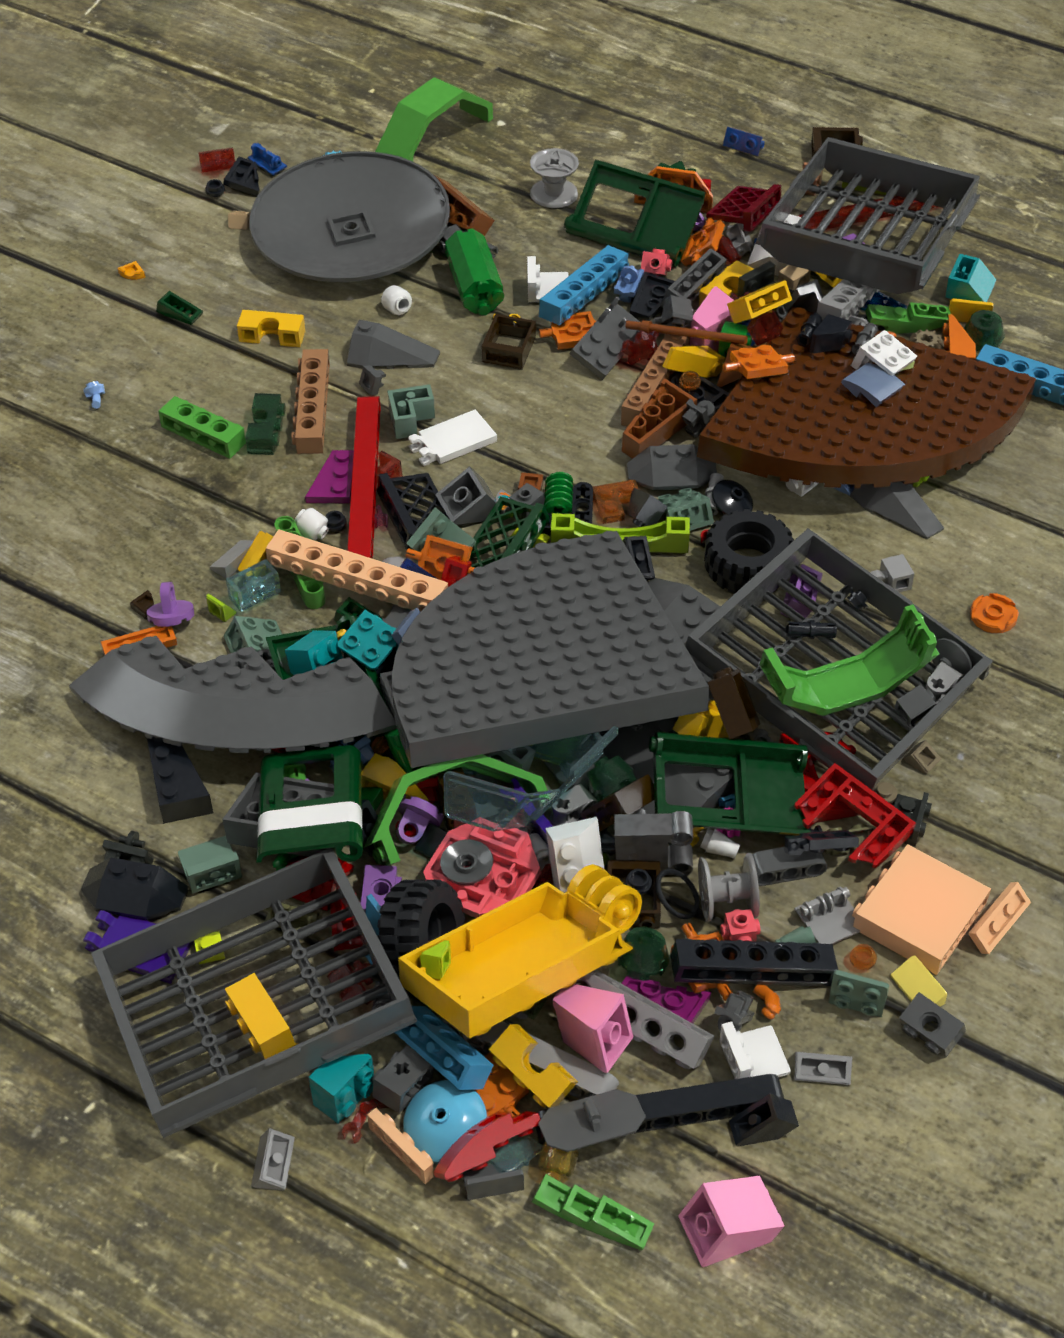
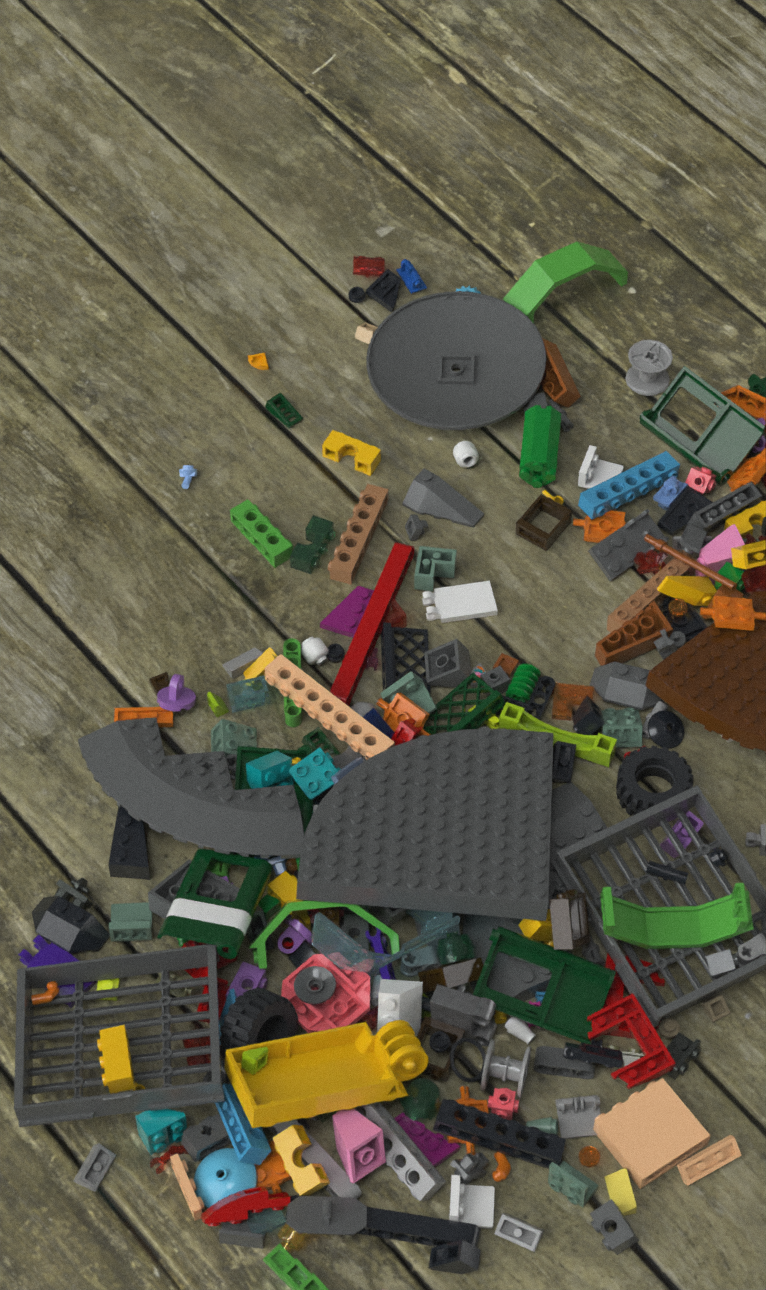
camera: 20 degrees right, 5 degrees up
none -> orange arm [31,981,59,1005]

